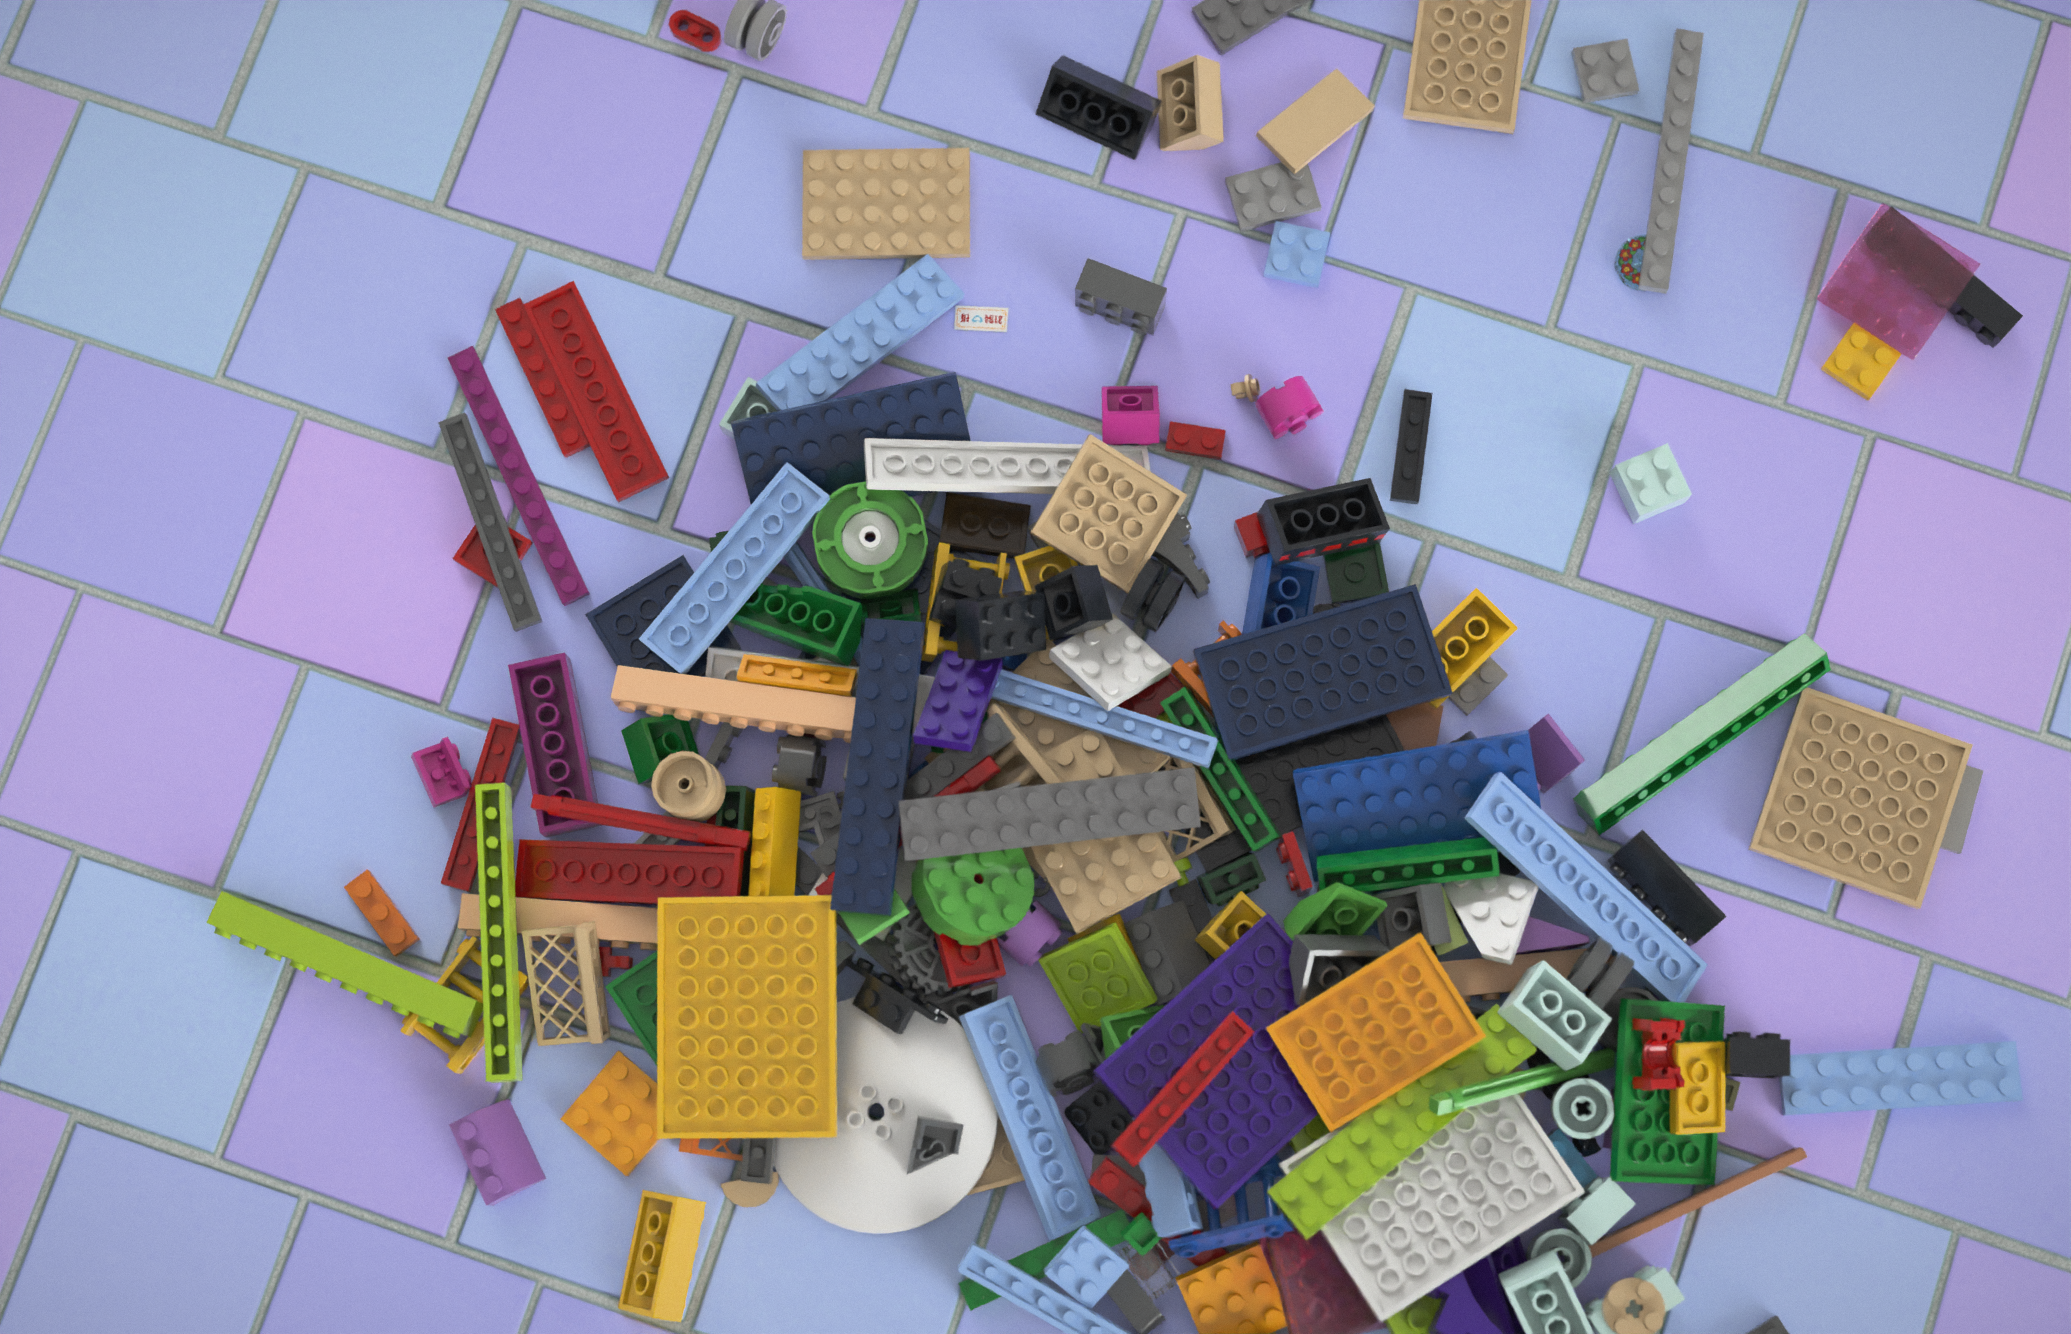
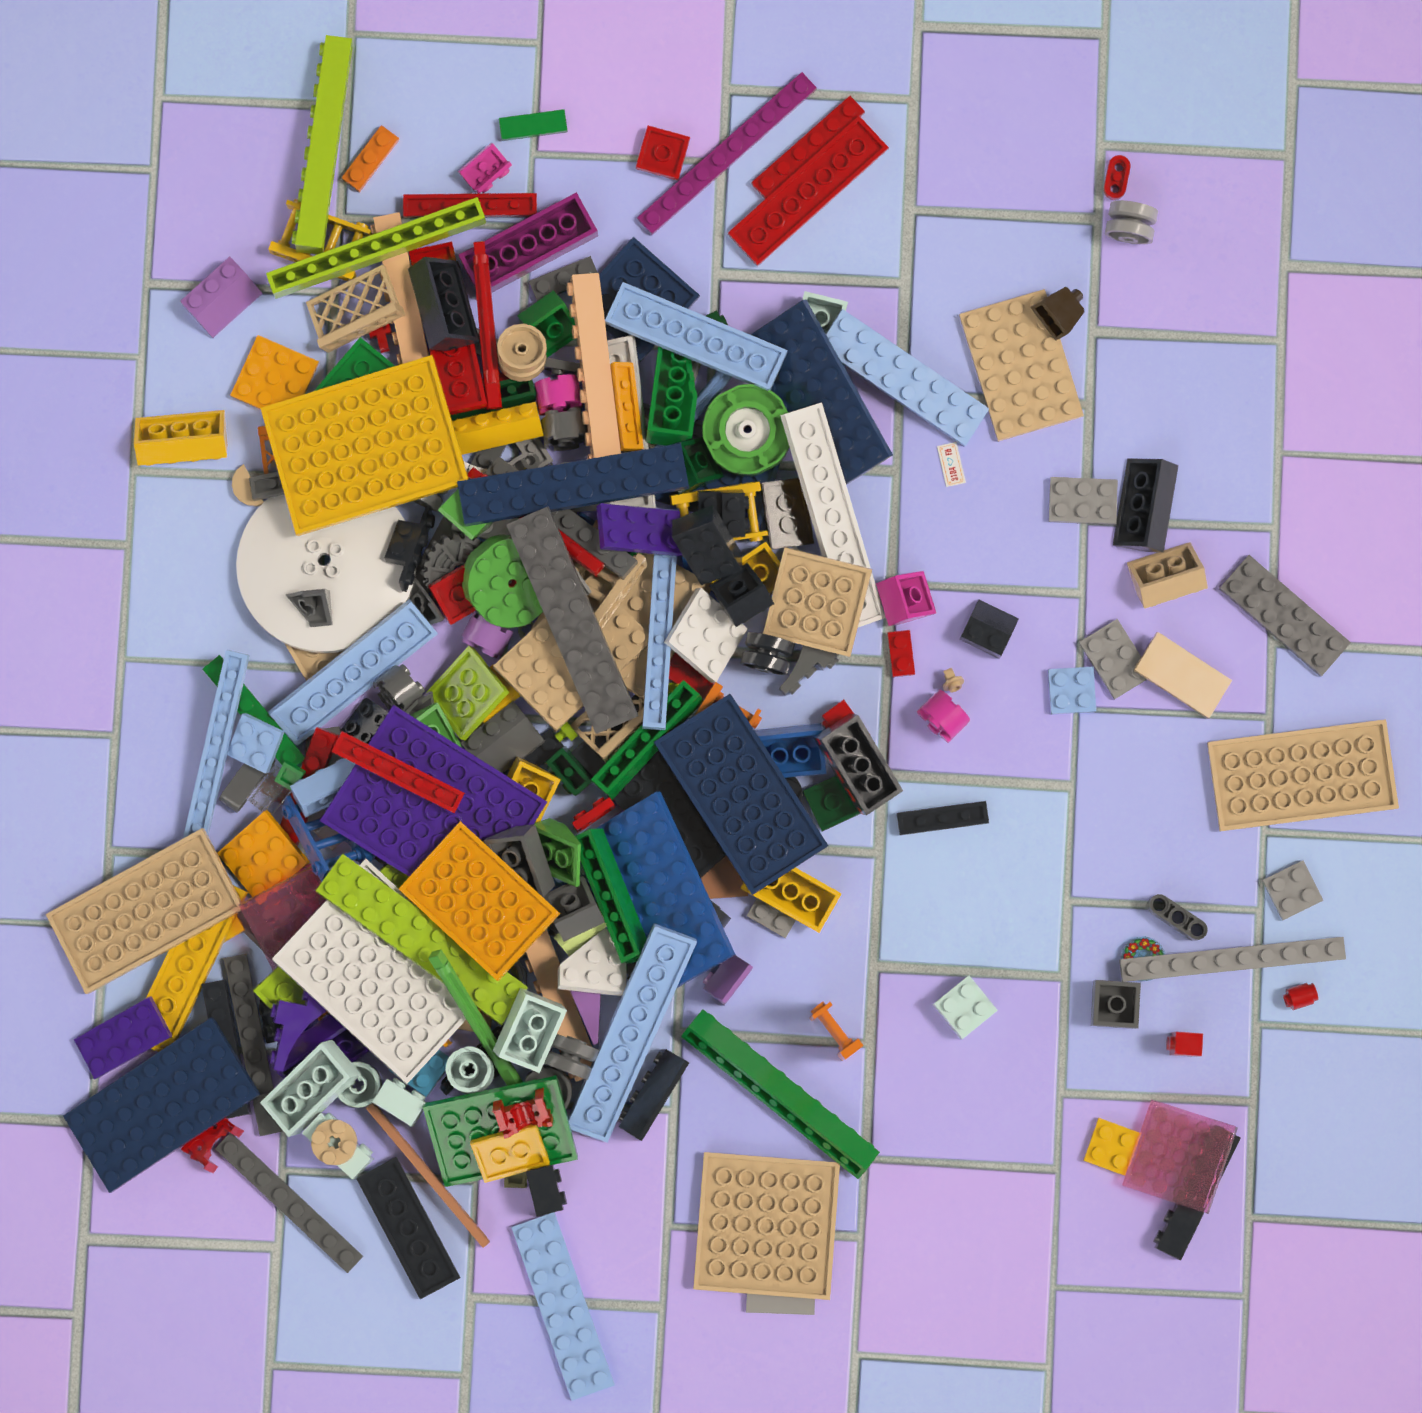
camera: 65 degrees right, 5 degrees up
dark grey plate [438,412,543,632] -> none
dark grey brick [1075,258,1167,335] -> none
none -> black plate [356,1157,461,1300]
none -> black slope [408,257,480,351]
none -> green tile [499,109,568,141]
none -> dark grey plate [529,256,598,301]
none -> dark pink brick [534,374,583,416]
none -> orange fence [809,1001,864,1061]
none -> black slope [959,599,1019,659]
none -> dark brown torso [1030,287,1084,341]
none -> light grey plate [1049,477,1118,525]
none -> dark grey brick [1090,980,1141,1029]
none -> dark grey beam [1147,894,1208,941]
none -> red brick [1166,1032,1203,1057]
none -> red brick [1283,983,1319,1011]

